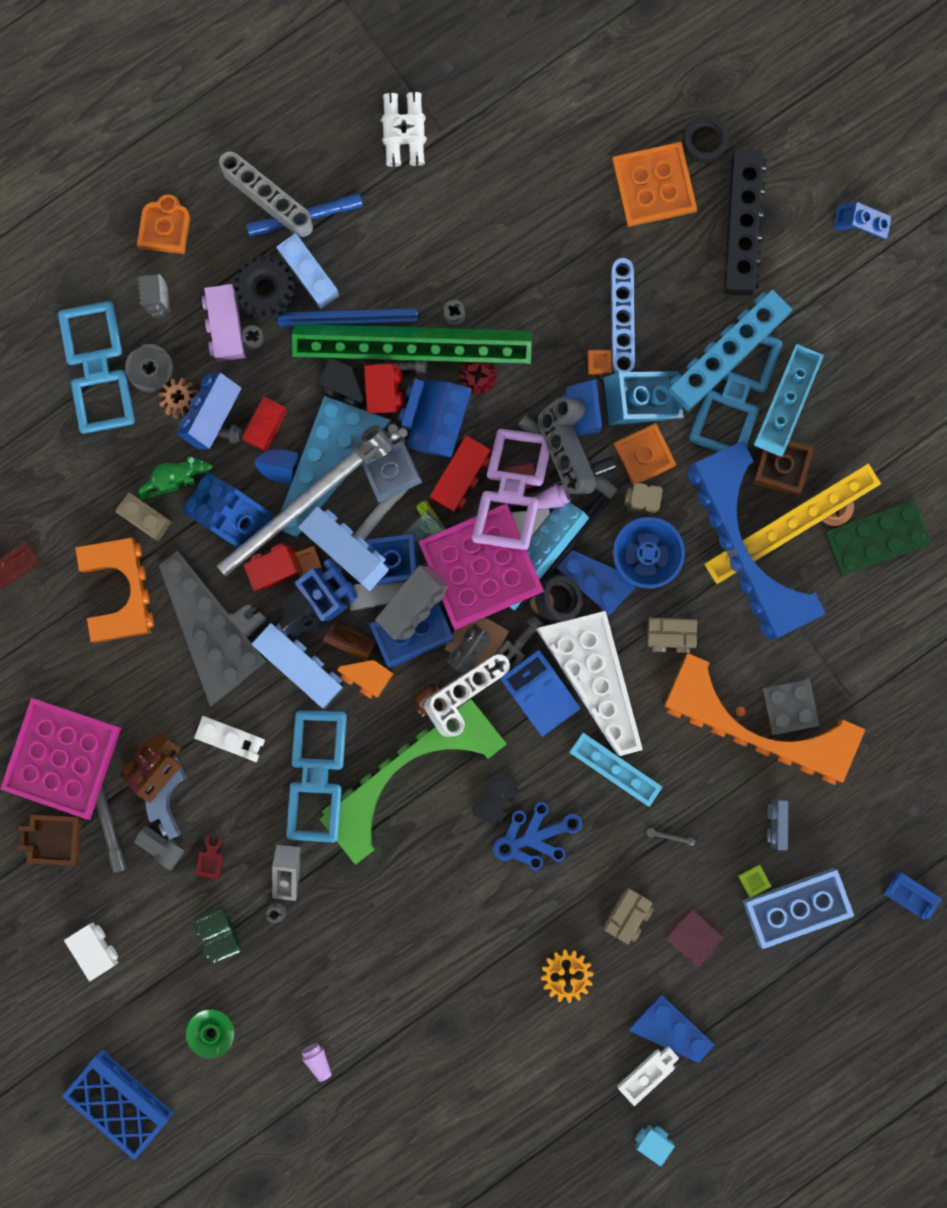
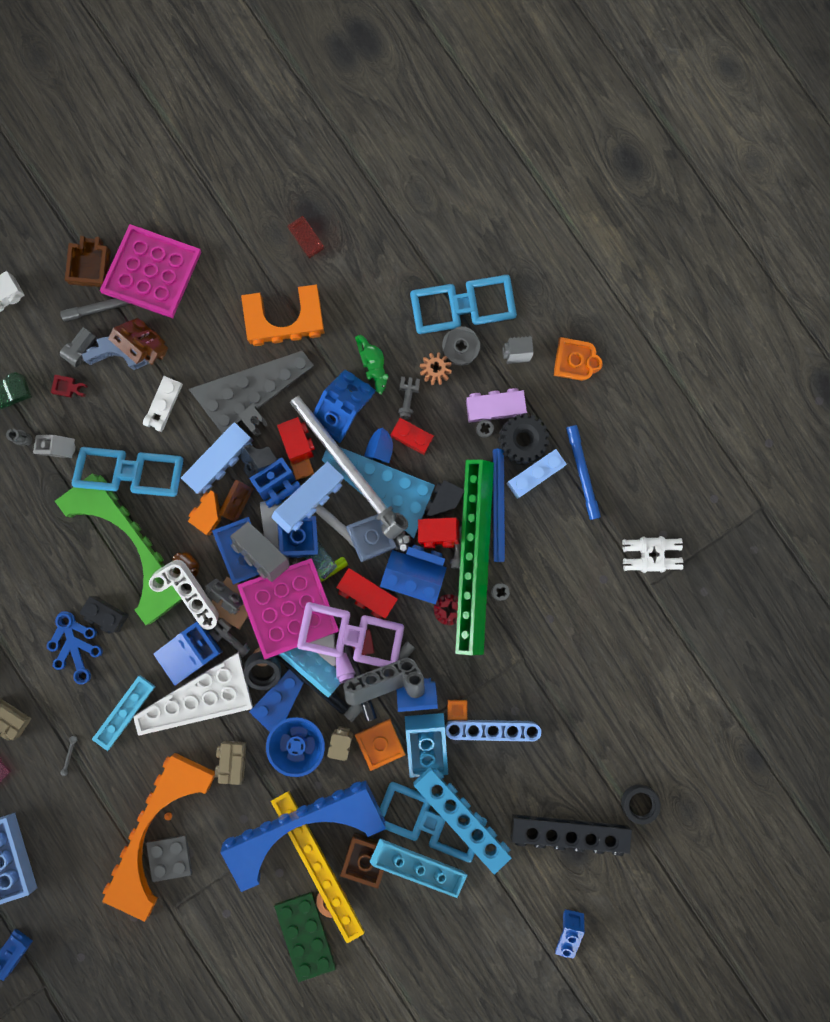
camera: 85 degrees right, 0 degrees up
dark tan brick [115,493,172,541] -> none
brick [176,372,242,449] -> none
light grey beam [219,152,313,237] -> none
orange plate [612,142,697,227] -> none
lime plate [738,865,771,898] -> none
sand blue plate [767,799,788,850] -> none

